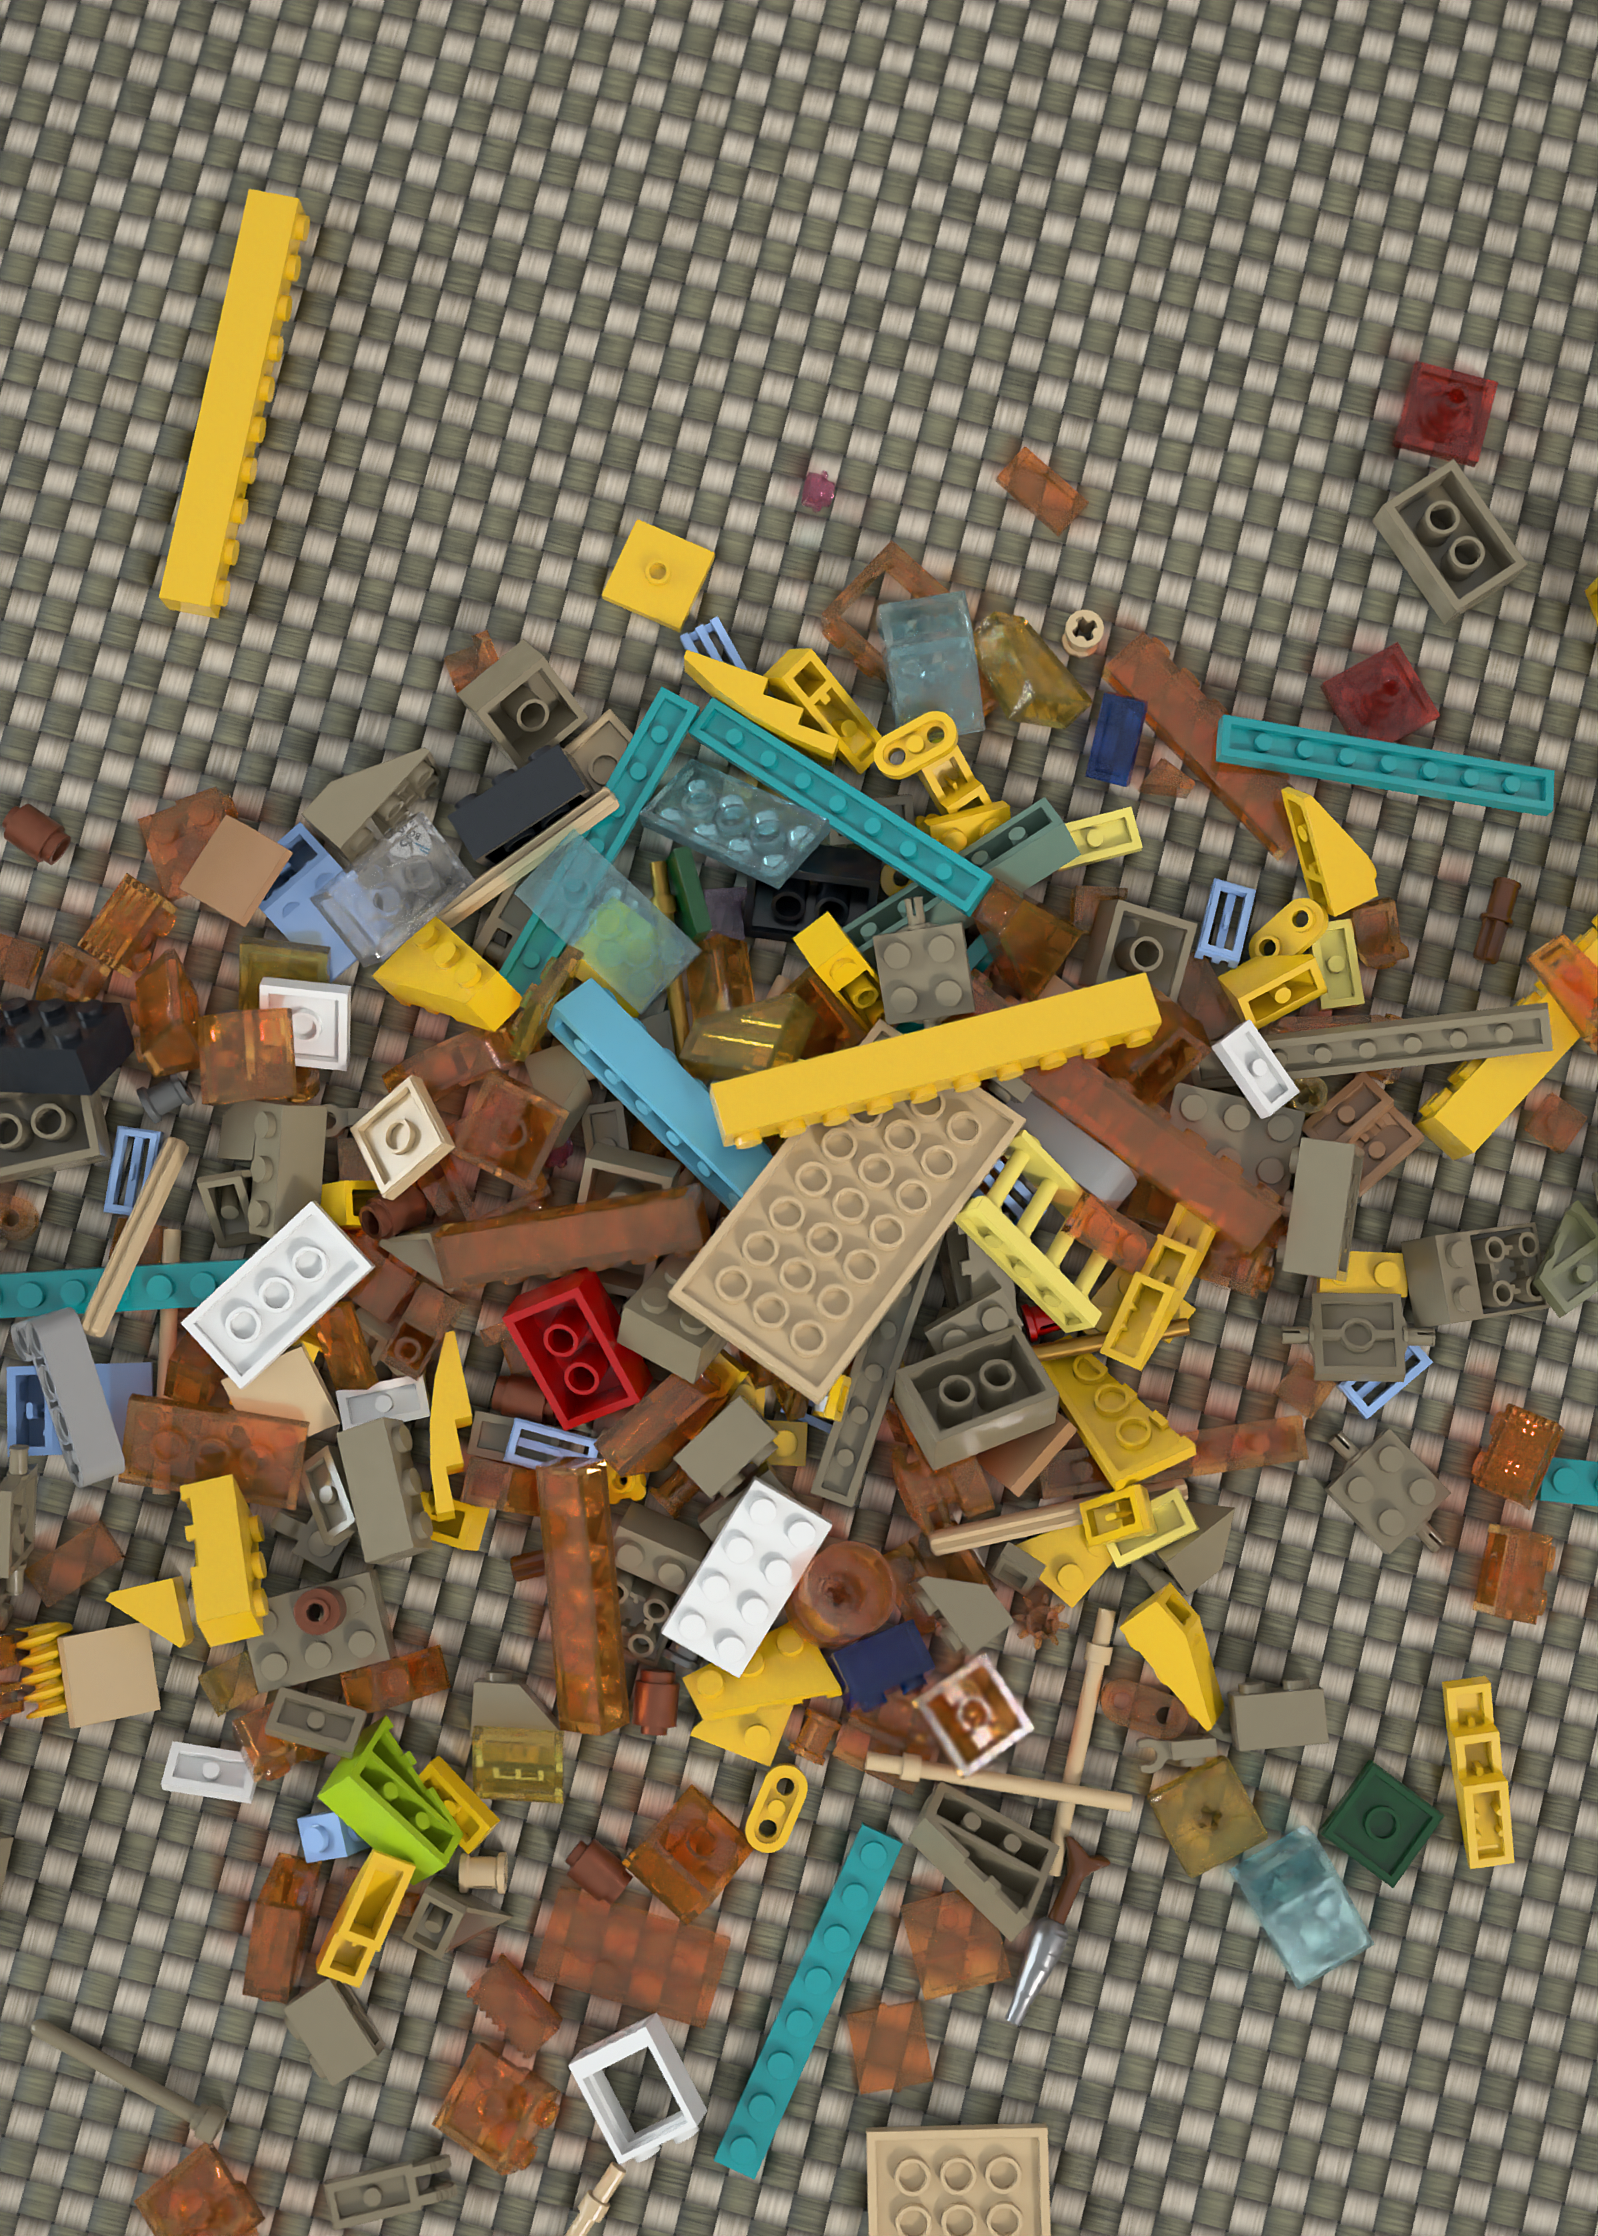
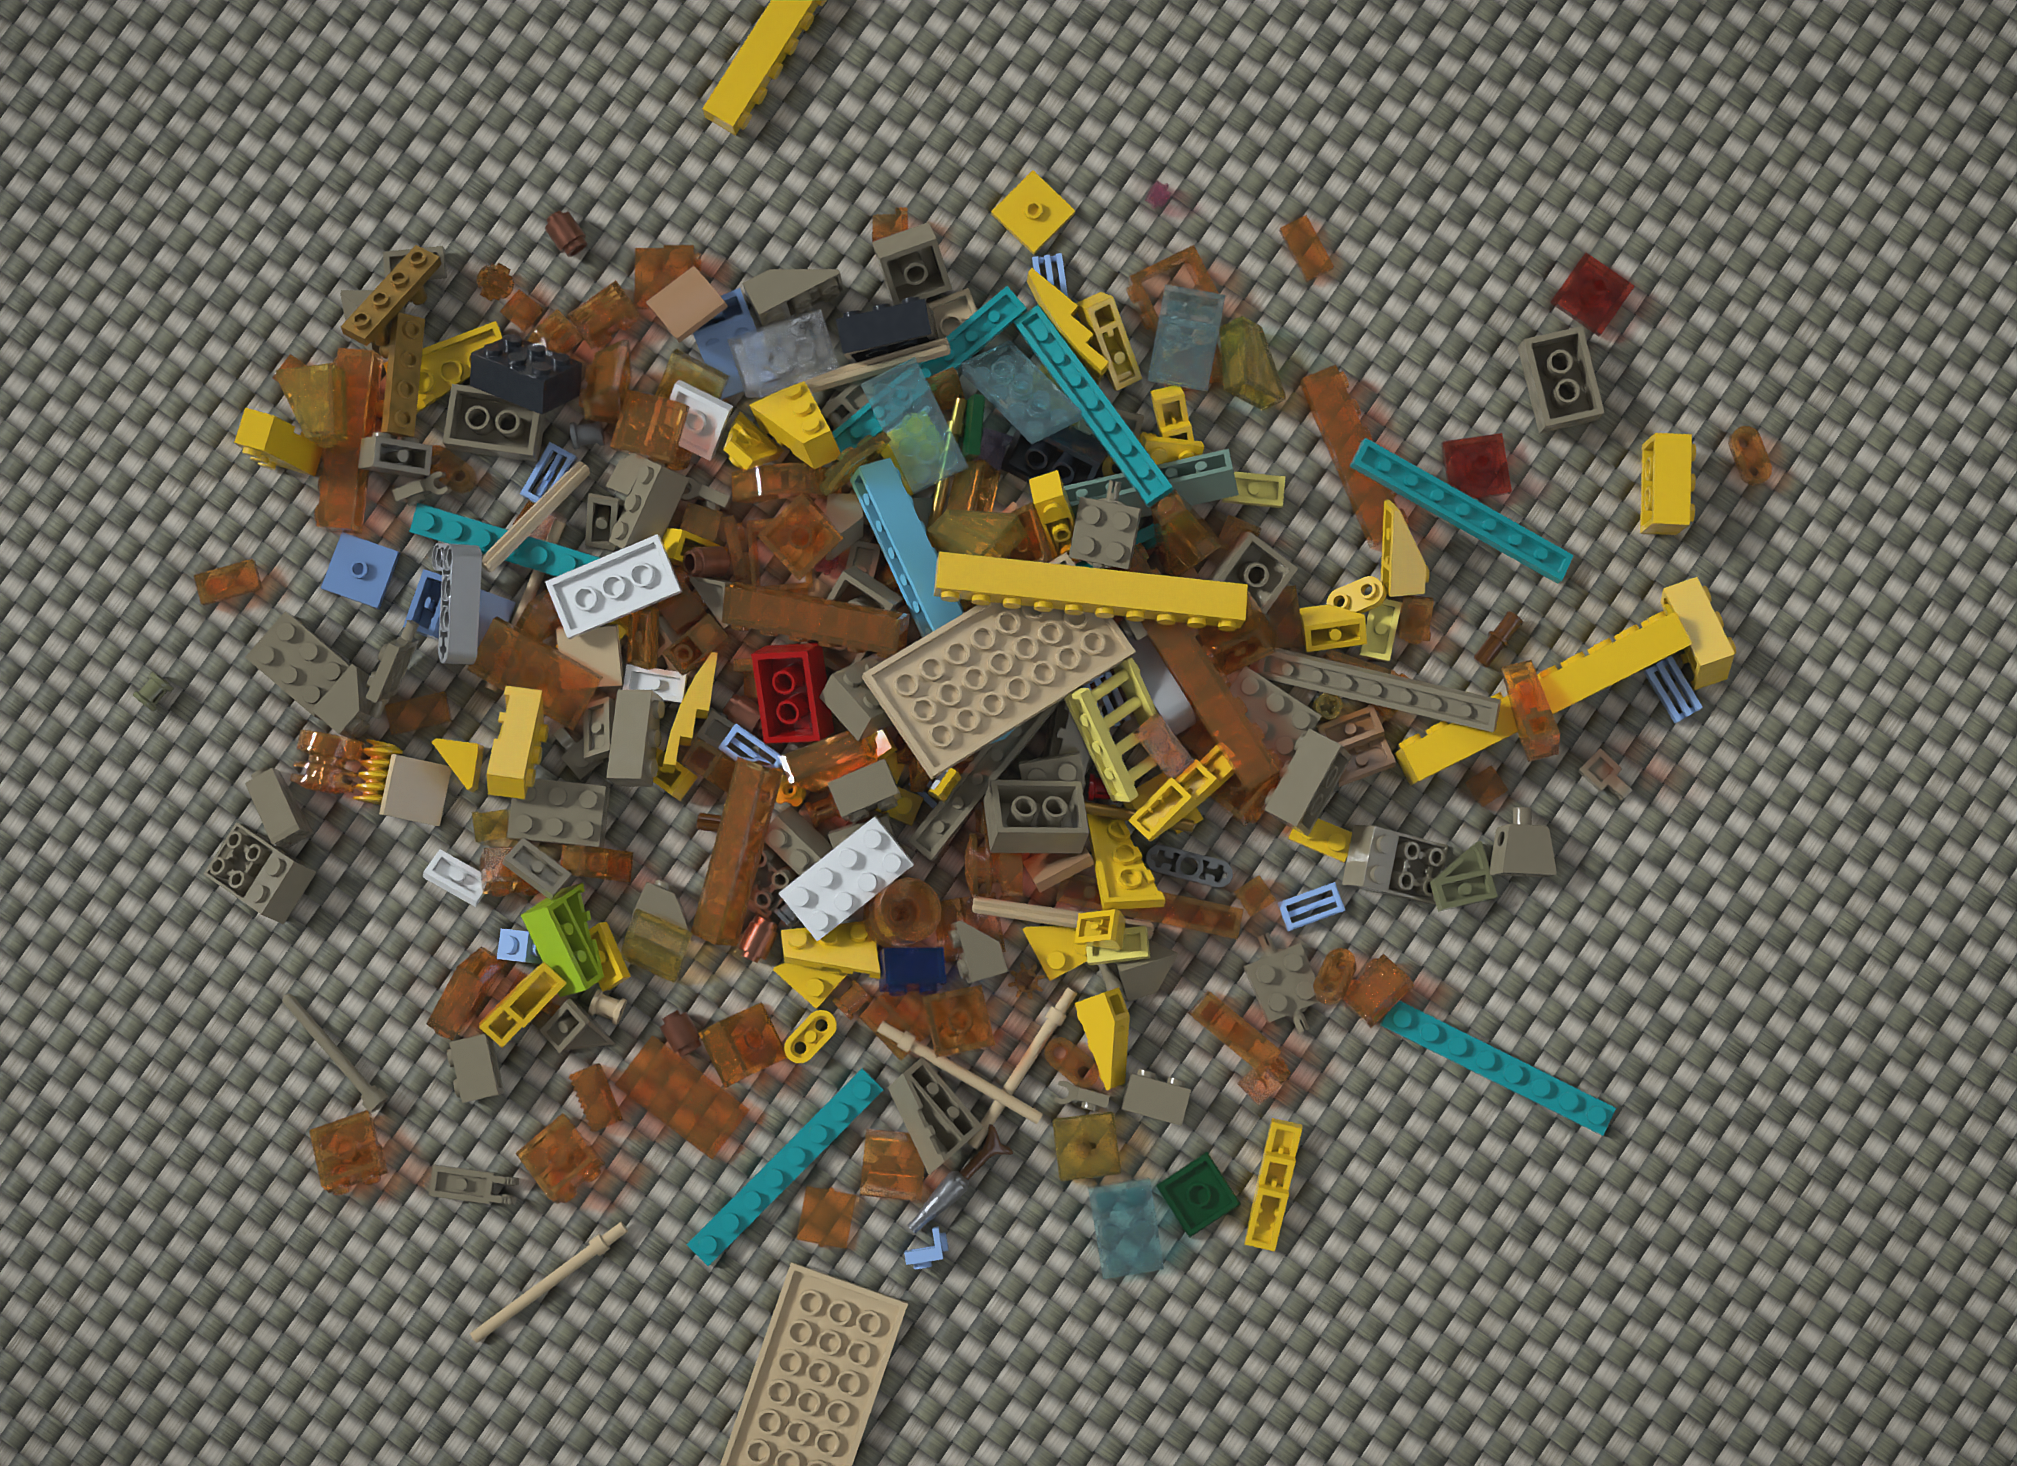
camera: 20 degrees right, 0 degrees up
copper brick [294,1586,347,1635] -> none
tan tile [350,1075,456,1200] -> none
white window [568,2012,707,2164] -> none
yellow plate [874,711,958,779] -> none
dark tan tile [990,1541,1046,1596] -> none
tan bush [1061,610,1104,659] -> none
clear blue tile [1085,691,1149,787] -> none
clear orange slope [1137,758,1196,799] -> none
light blue tile [1194,878,1256,969] -> none
white plate [1211,1019,1300,1119] -> none
dark tan plate [1281,1293,1435,1382] -> none
clear orange slope [1472,1523,1556,1625] -> none
none -> yellow wing [723,412,784,470]
none -> light blue bracket [904,1226,949,1269]
none -> clear orange bracket [926,367,965,413]
none -> dark grey beam [1145,845,1233,888]
none -> clear orange slope [1188,990,1281,1075]
none -> clear orange bracket [1237,1051,1291,1106]
none -> clear orange plate [1313,948,1357,1005]

